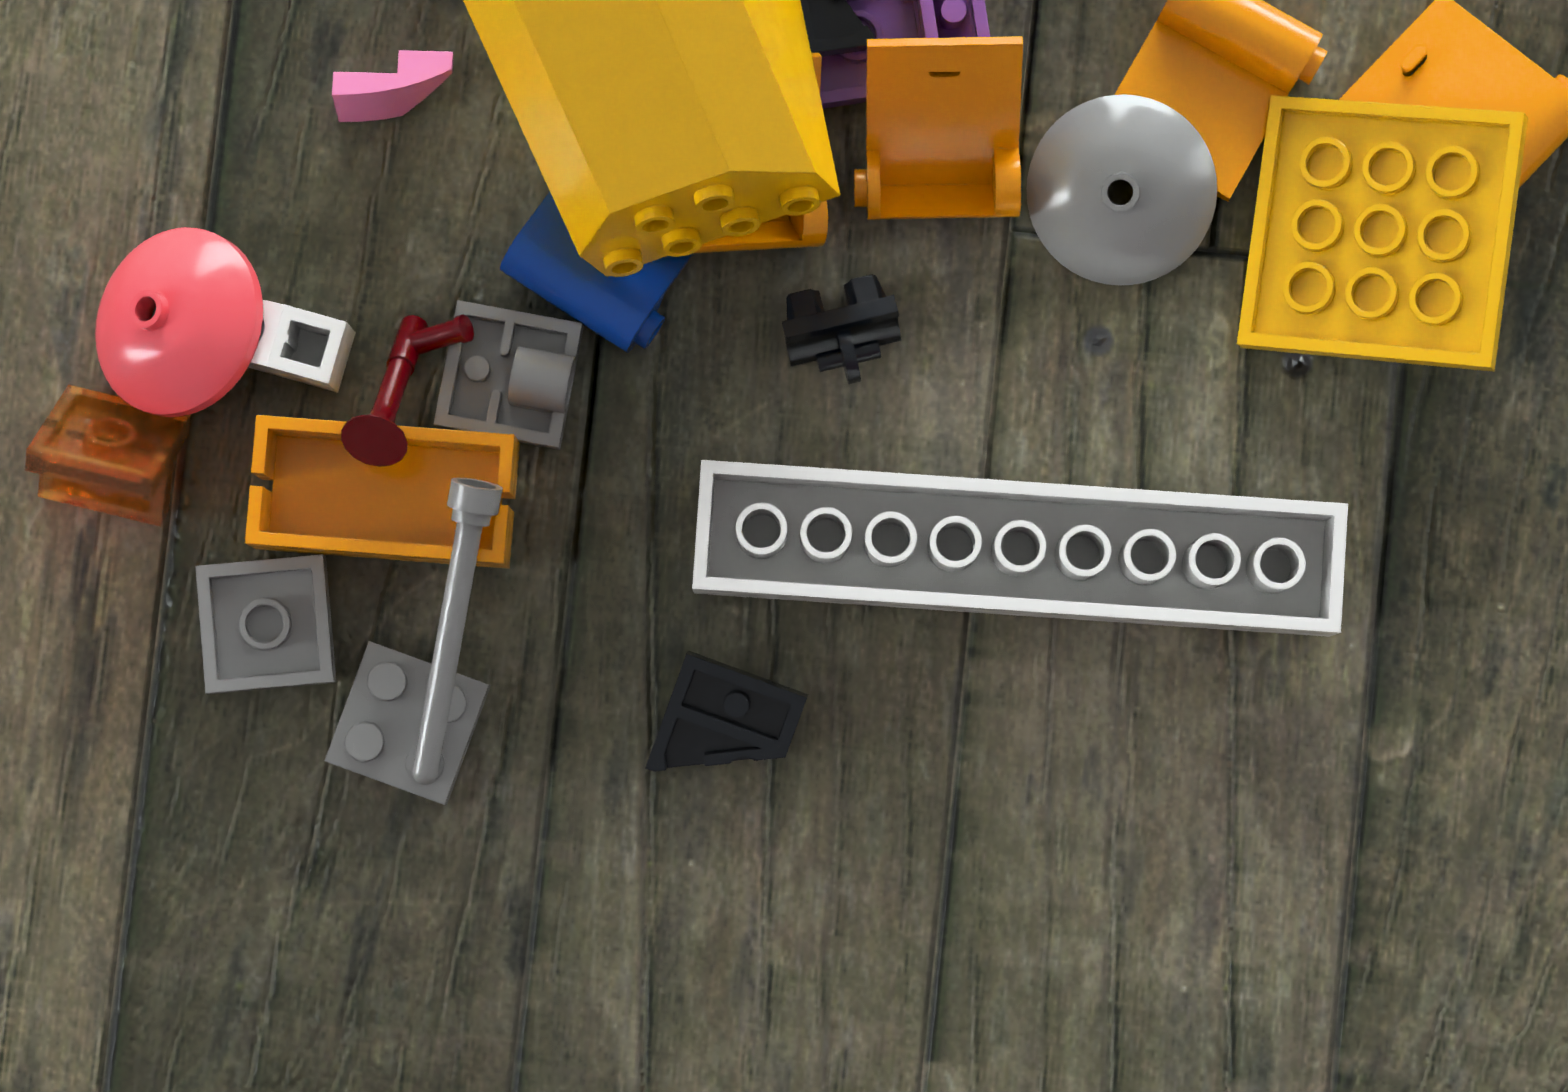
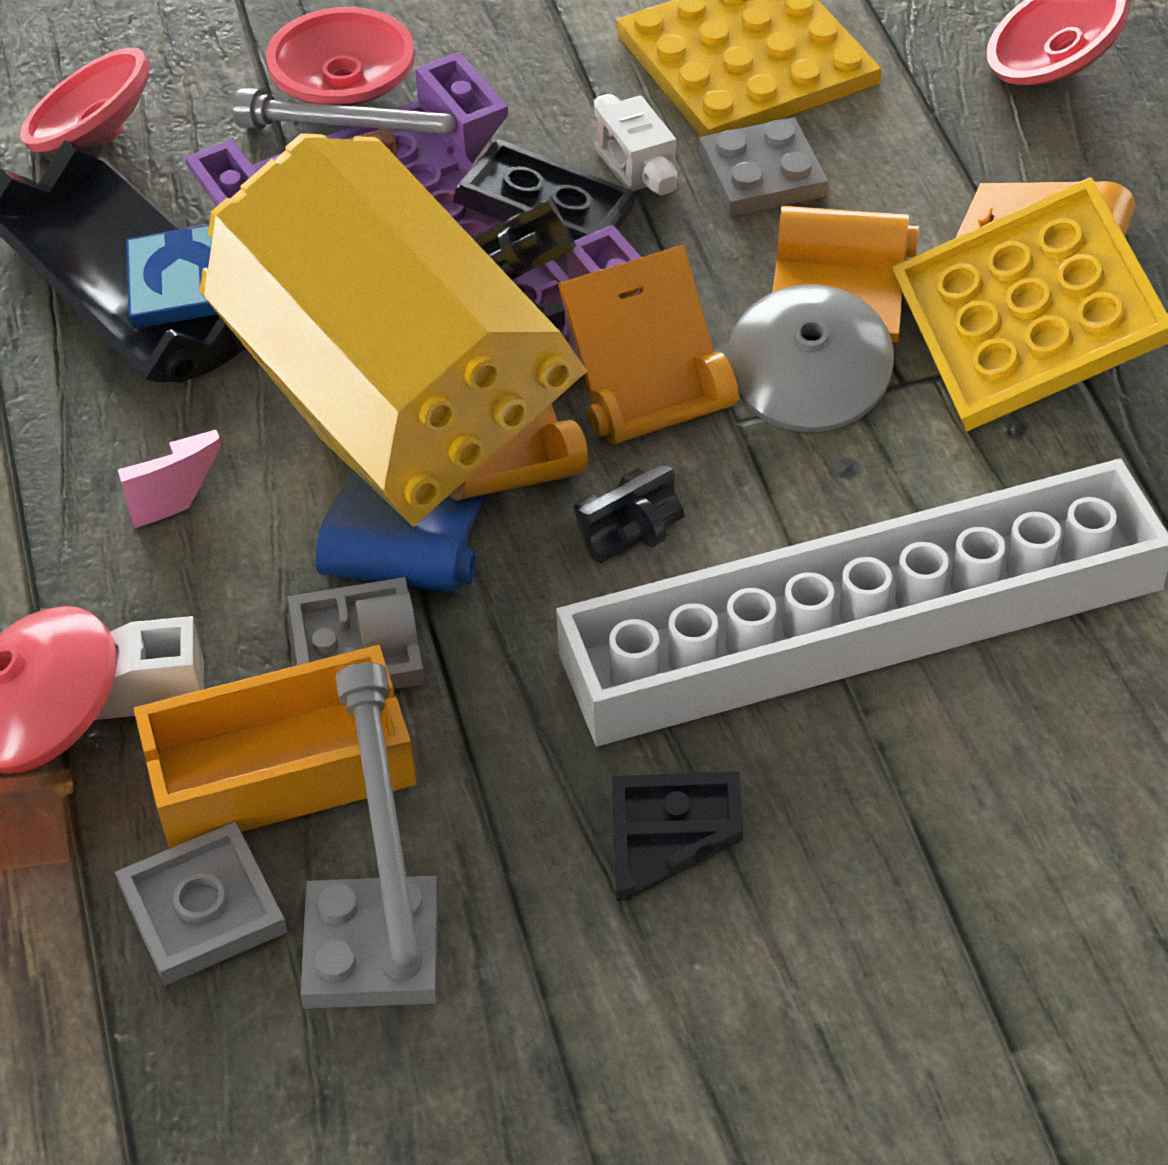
camera: 20 degrees left, 35 degrees down
dark red piece [341,314,474,467] -> none

